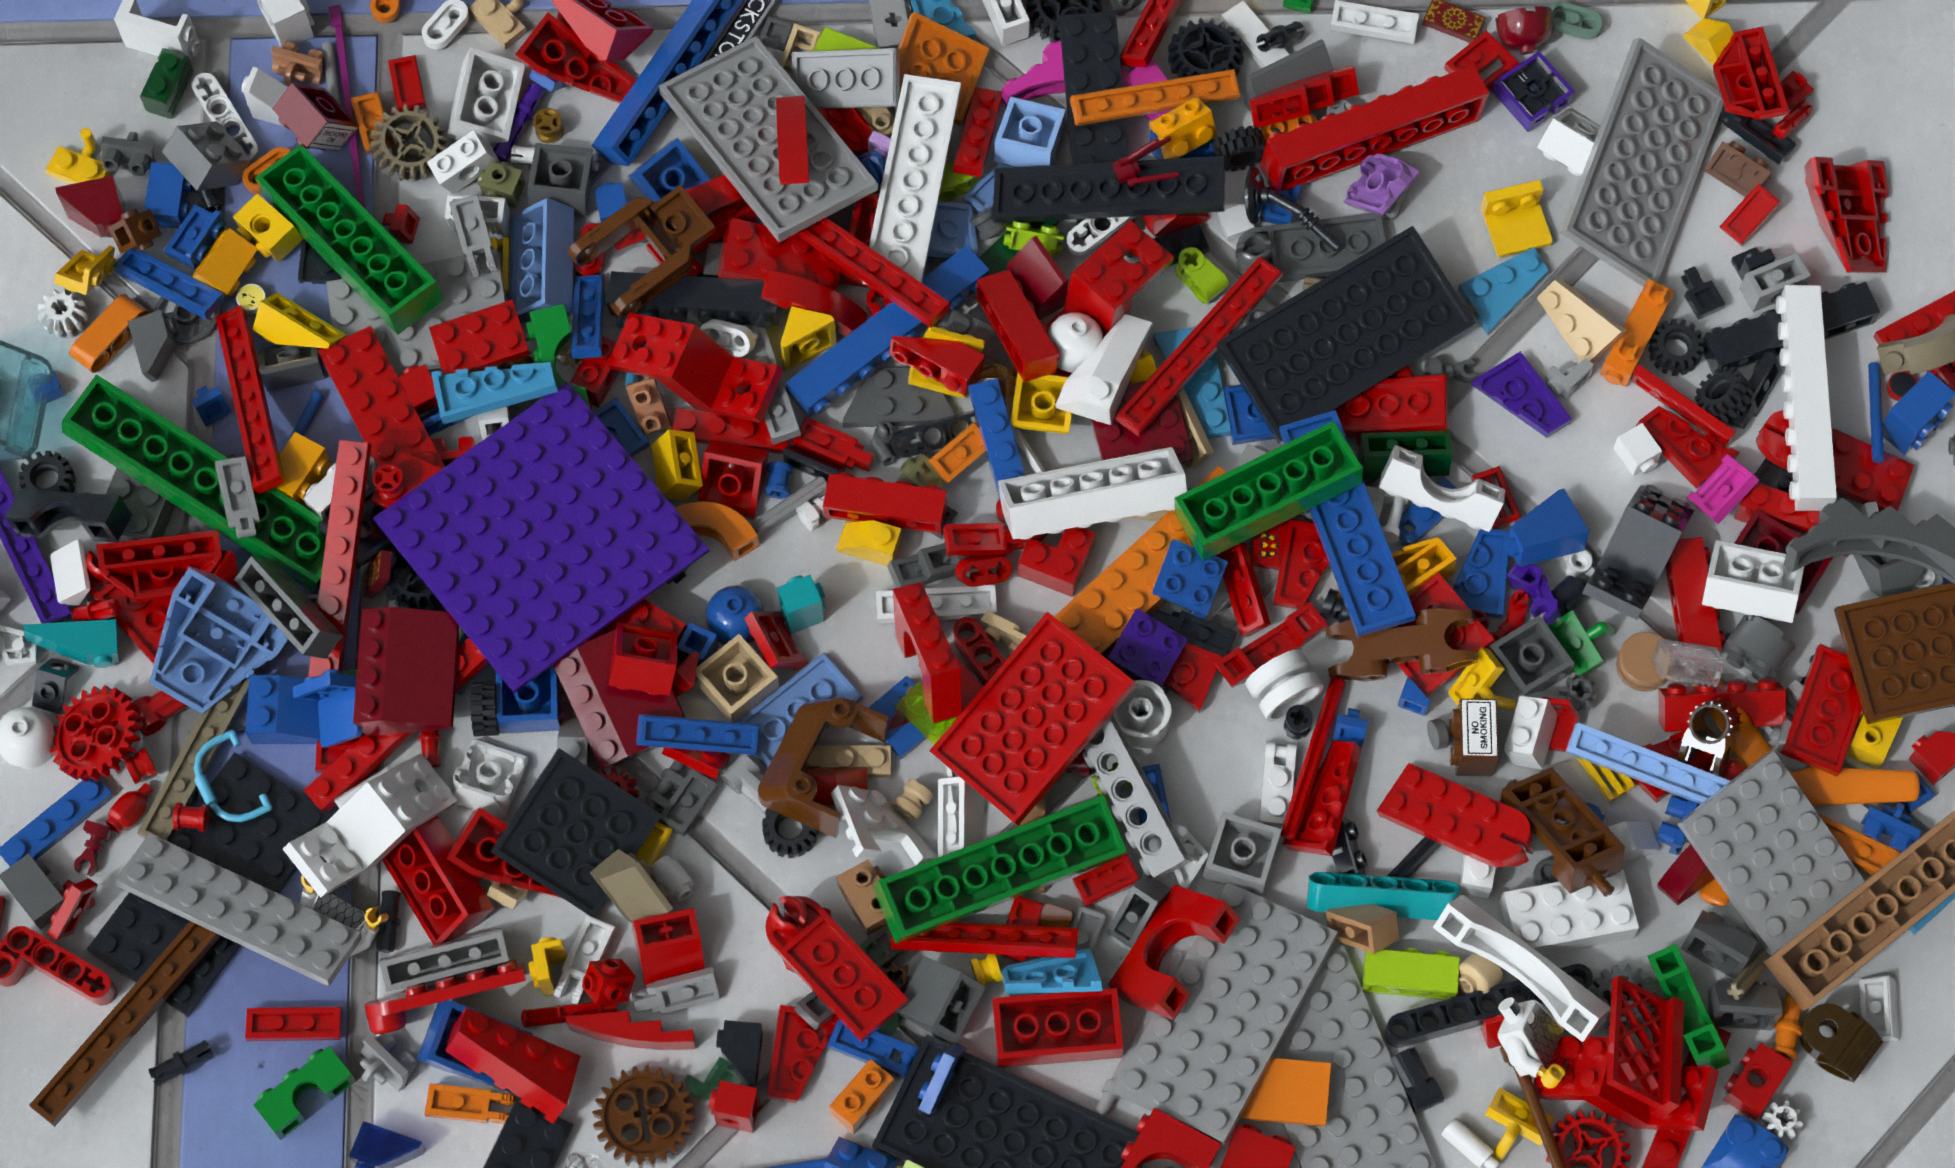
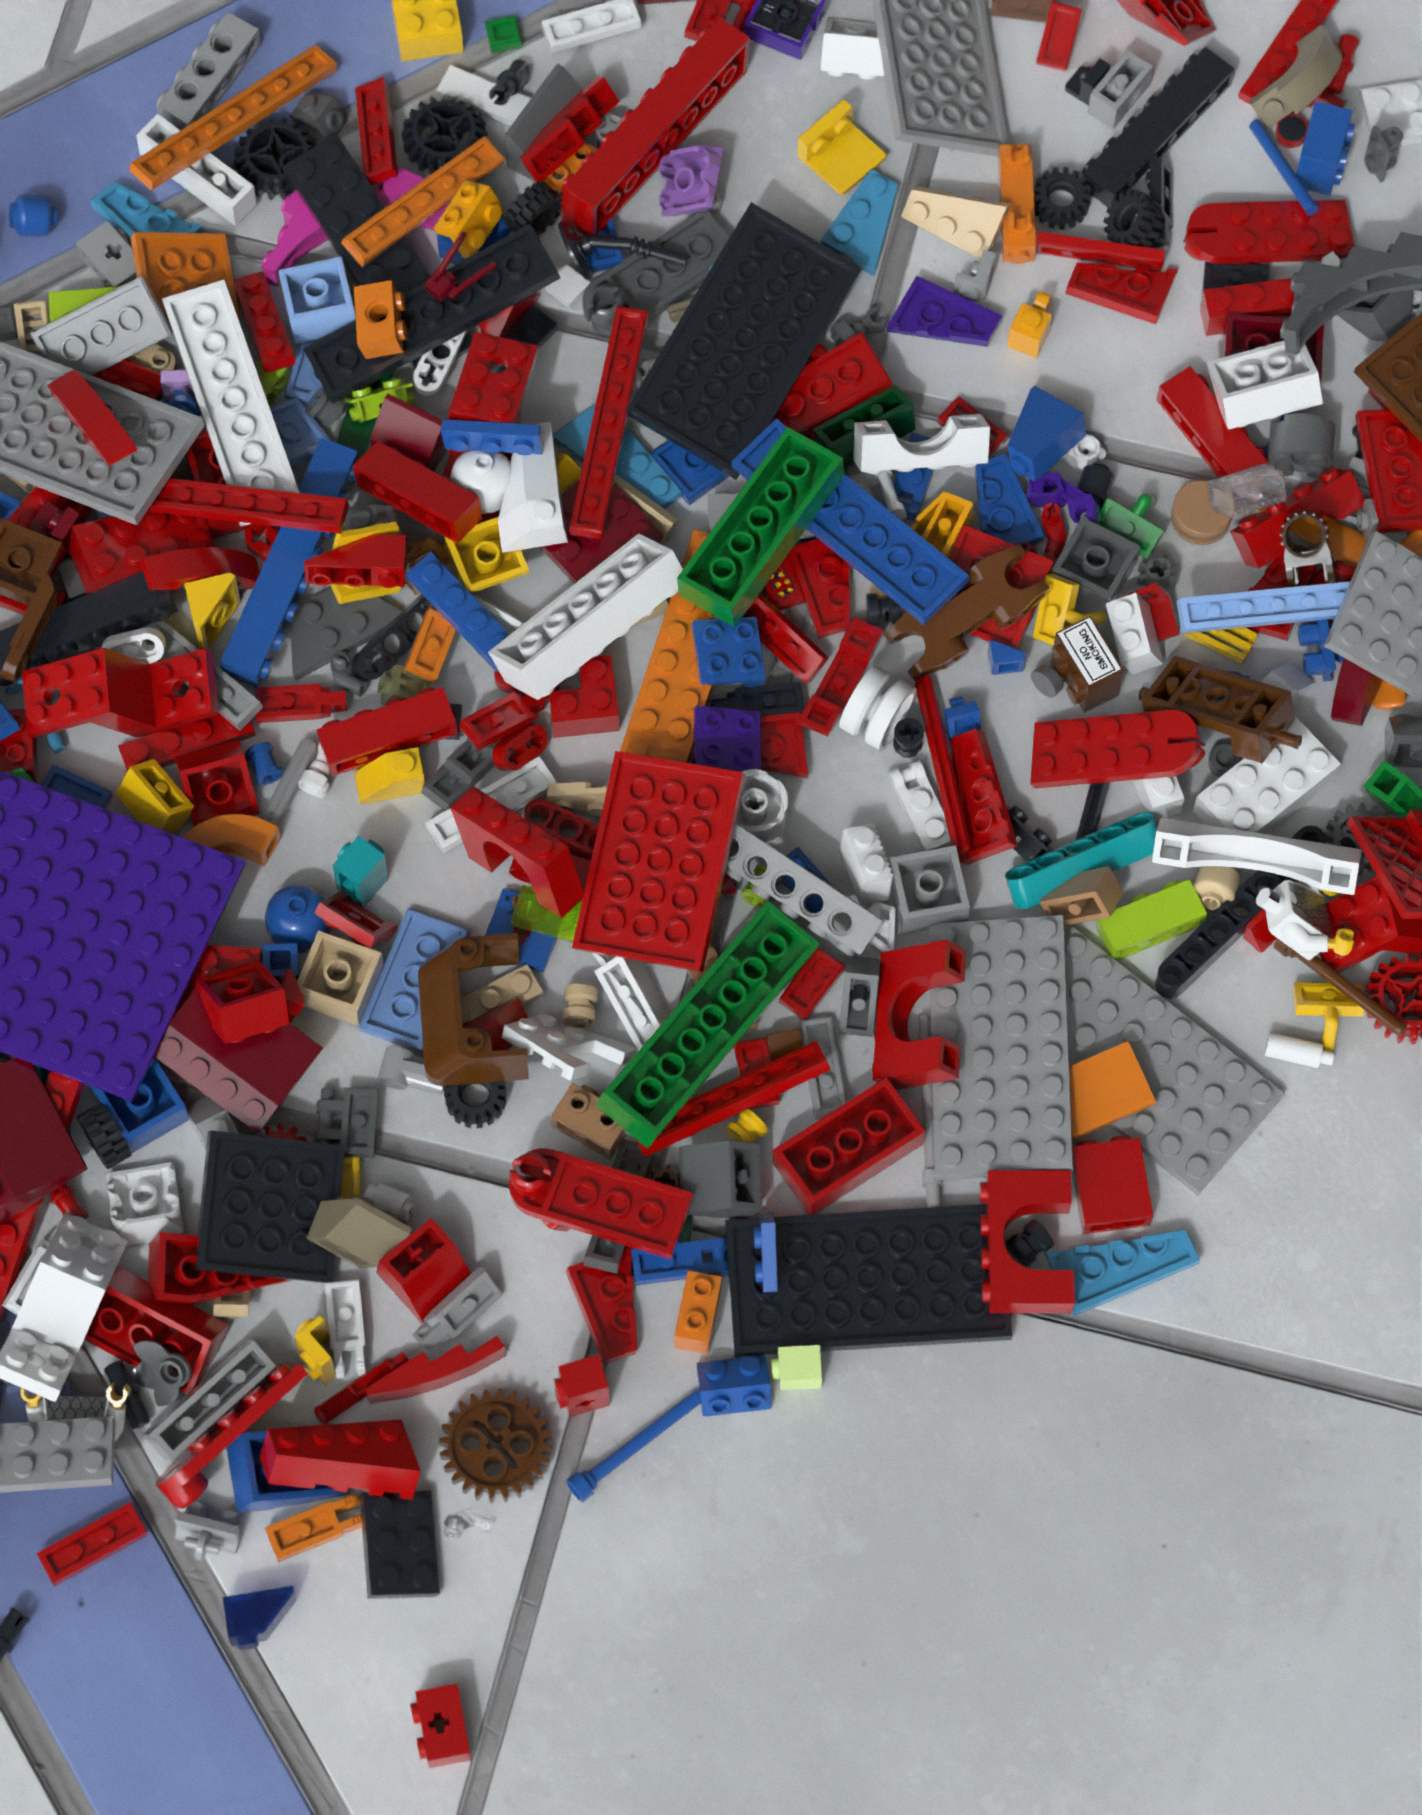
camera: 30 degrees left, 0 degrees up
green arch [253,1046,356,1140] -> none
red brick [582,958,636,1005] -> none
nougat hips [626,377,672,435] -> none
blue tile [636,714,760,755] -> none
red plate [662,747,731,780] -> none
clear green bracket [684,1057,734,1101] -> none
black slope [716,1020,763,1088] -> none
black slope [783,445,845,482] -> none
dark azure wing [1000,948,1103,994] -> none
lime piece [1175,247,1229,304] -> none
black piece [1390,1047,1444,1115] -> none
black bracket [1582,485,1695,620] -> none
white brick [1613,423,1662,476] -> none
black plate [1681,266,1726,320] -> none
dark pink plate [1686,454,1759,524] -> none
white brick [1776,285,1837,511] -> none
none -> dark red bracket [29,501,79,542]
none -> dark grey plate [131,1340,192,1406]
none -> orange brick [354,280,407,359]
none -> blue plate [441,419,544,455]
none -> white brick [839,823,894,905]
none -> light orange brick [1007,291,1052,358]

